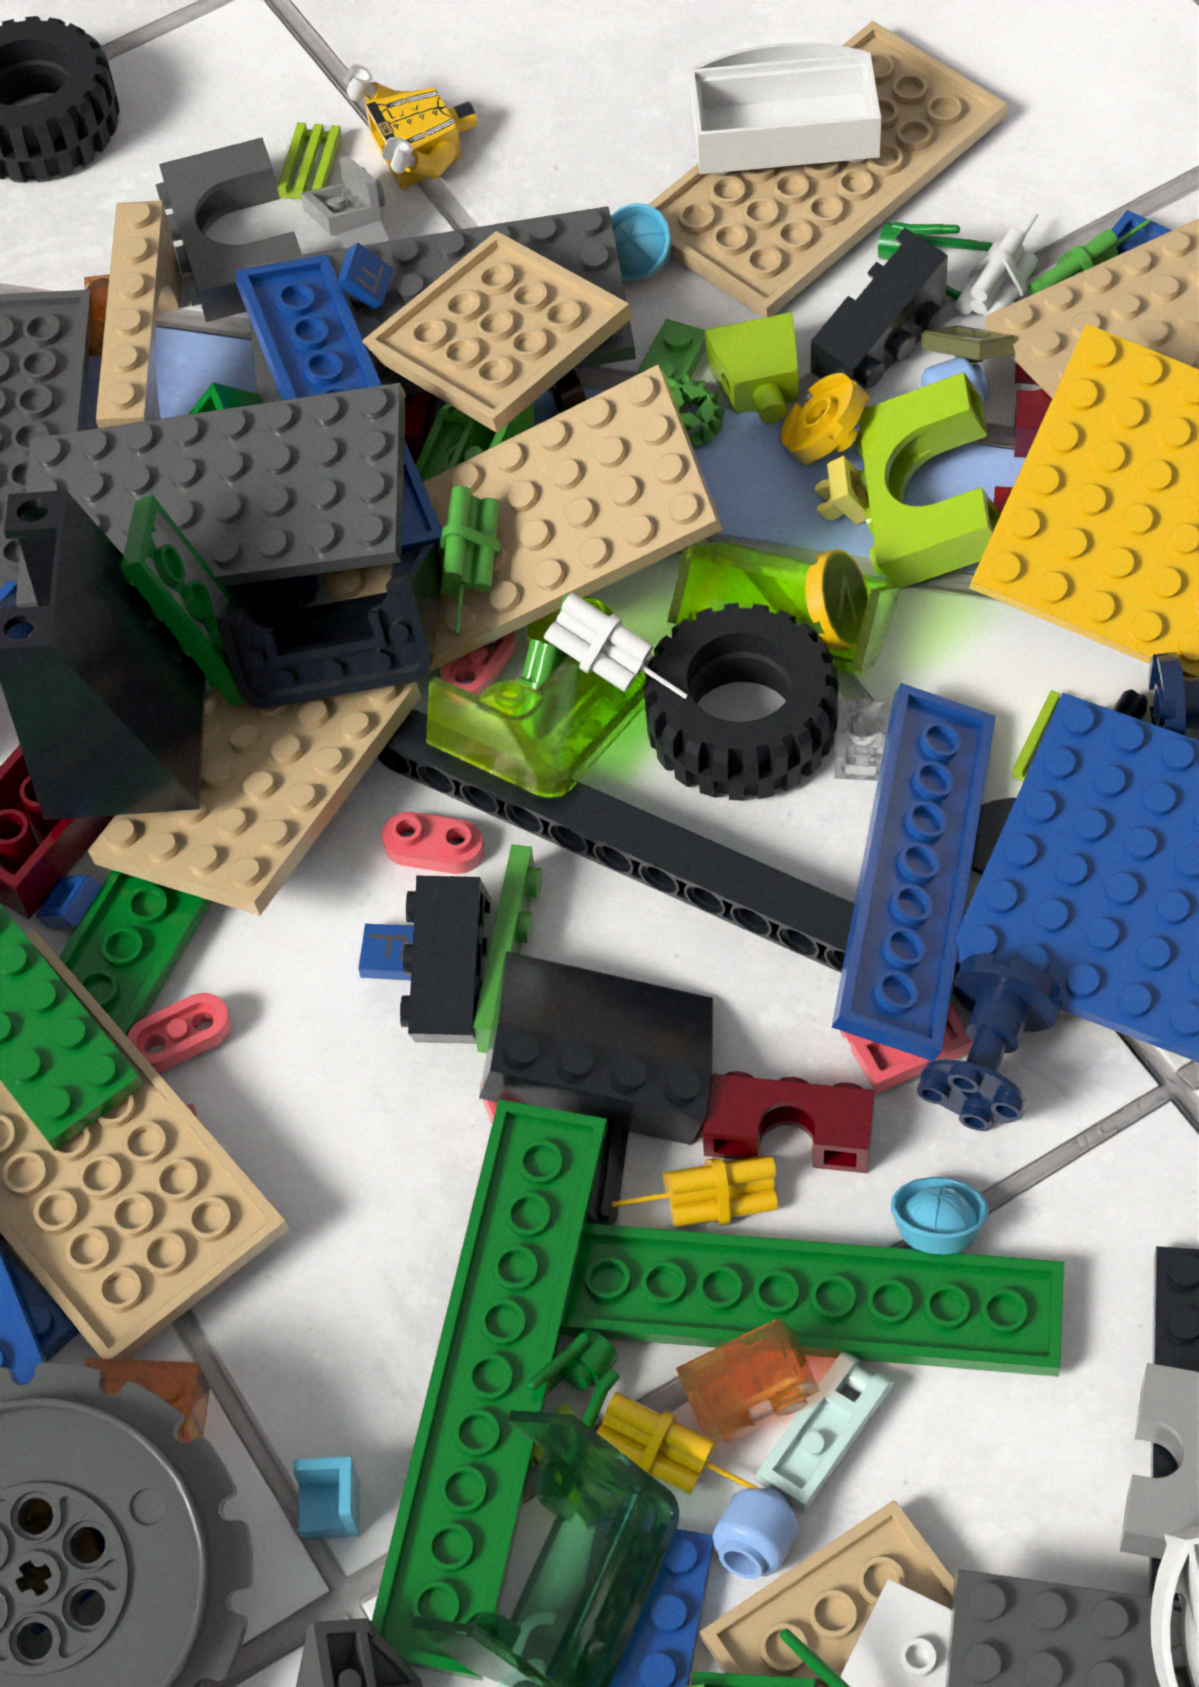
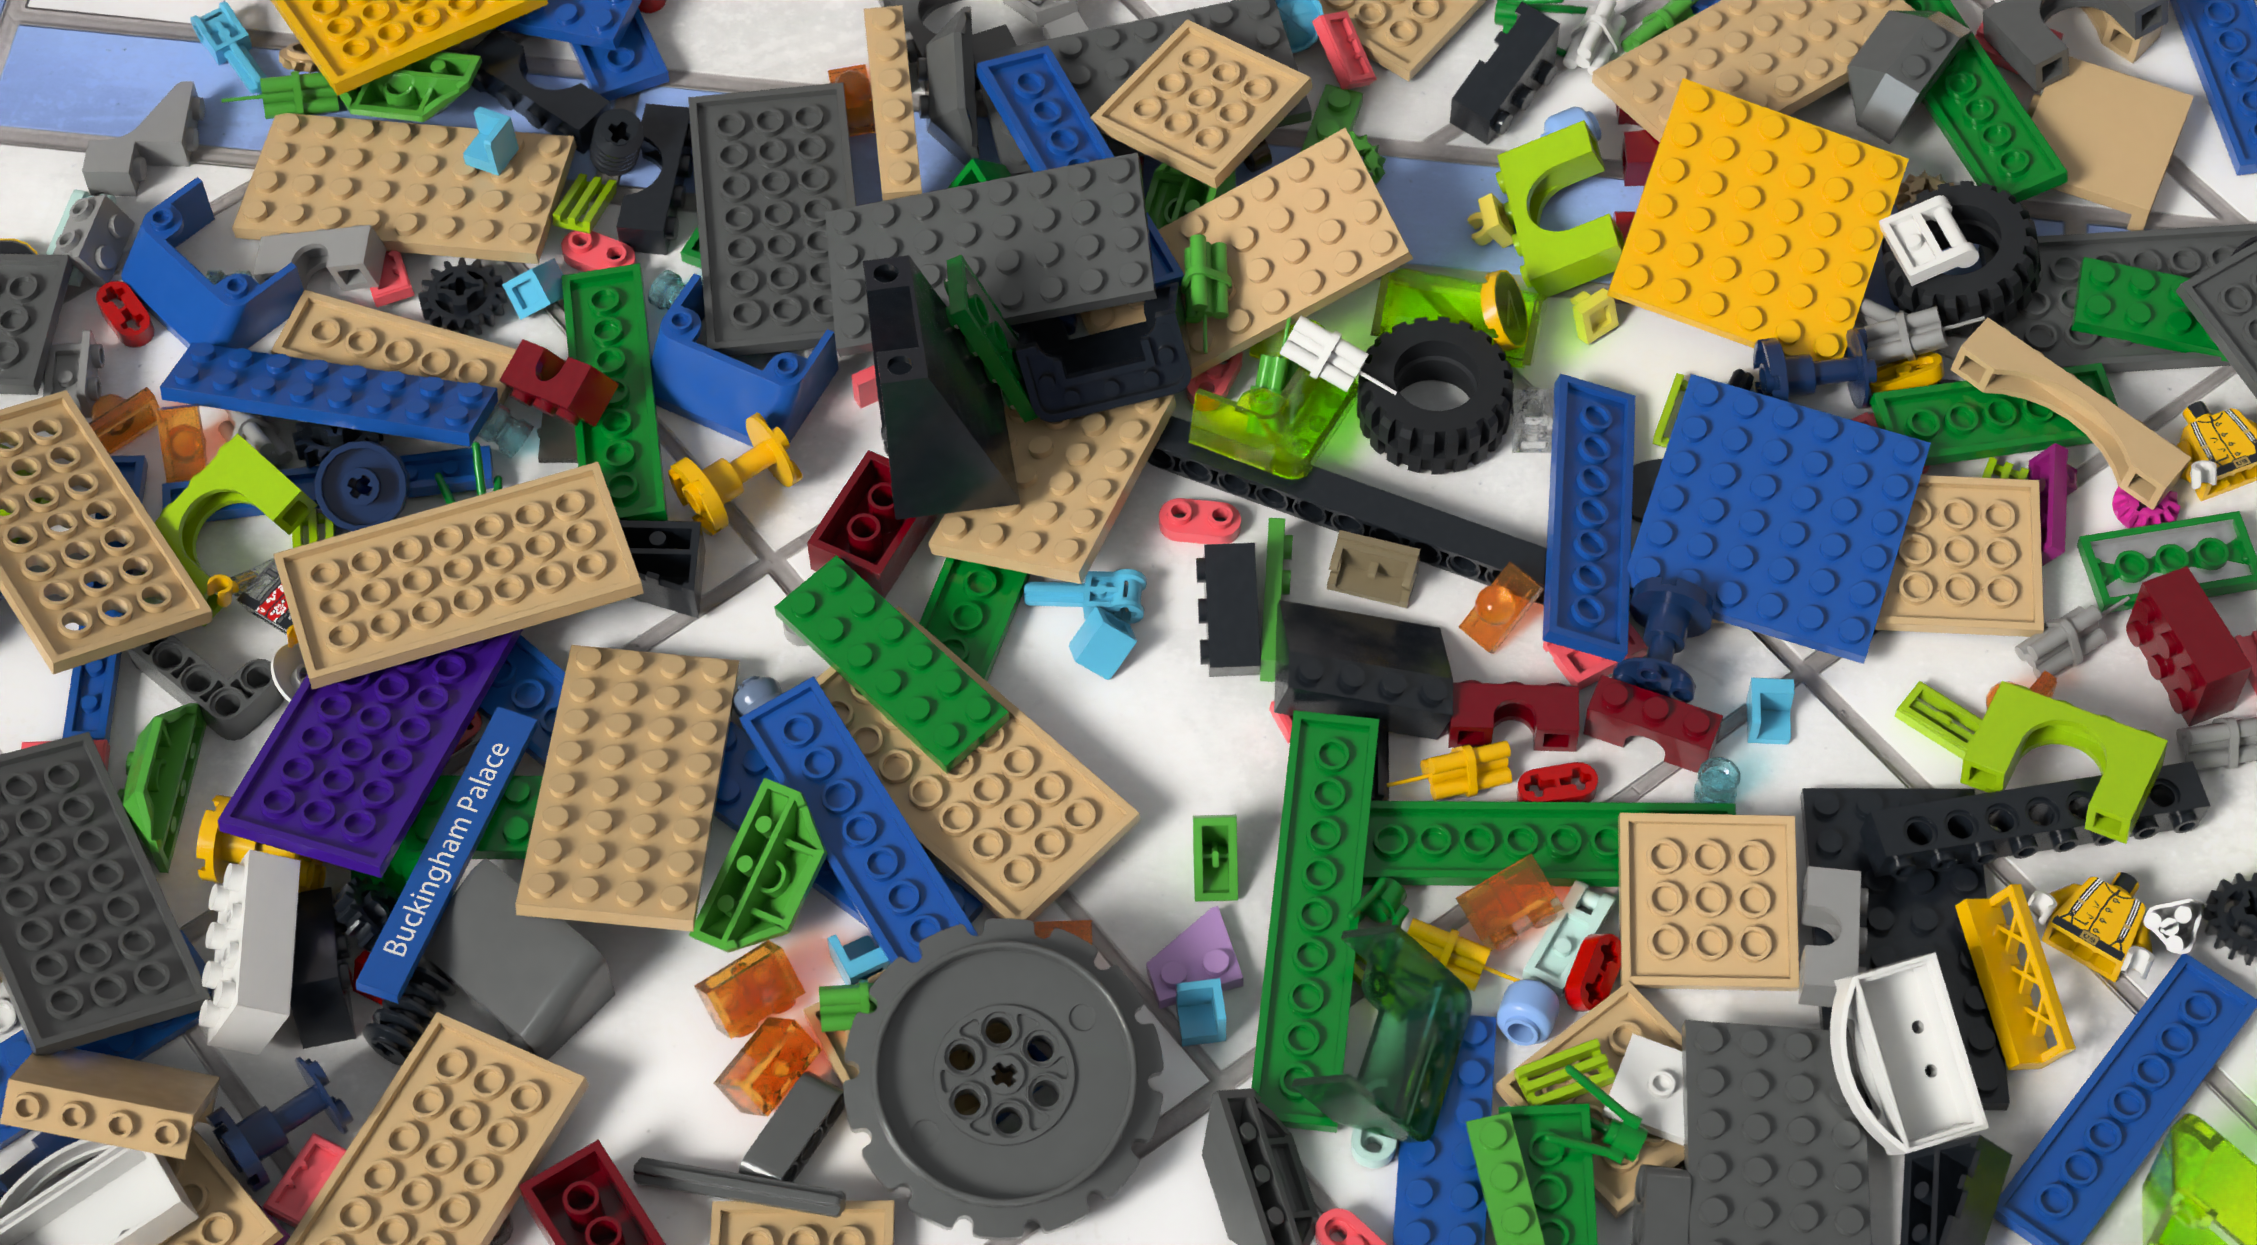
camera: 10 degrees left, 0 degrees up
blue tile [36,875,103,928] -> none
coral plate [127,993,231,1073] -> none
blue tile [337,242,394,310] -> none
blue tile [358,923,414,981] -> none
lime torso [705,312,799,423] -> none
yellow plate [781,373,869,465] -> none
medium azure hat [891,1177,989,1255] -> none
olive plate [921,325,1018,363] -> none
none -> dark grey wedge [917,7,979,166]
none -> medium azure connector [1024,569,1147,624]
none -> medium azure panel [1069,605,1137,680]
none -> lavender wing [1146,906,1243,1009]
none -> bright green slope [1193,815,1238,902]
none -> coral plate [1312,11,1377,90]
none -> dark tan hinge [1327,530,1420,608]
none -> clear orange tile [1459,562,1545,654]
none -> lime tile [1514,1038,1616,1106]
none -> red beam [1517,762,1598,802]
none -> red beam [1565,933,1621,1011]
none -> light yellow tile [1570,288,1619,345]
none -> dark red arch [1583,674,1723,775]
none -> tan plate [1618,813,1799,991]
none -> clear light blue wheel [1693,757,1741,803]
none -> medium azure panel [1746,678,1795,745]

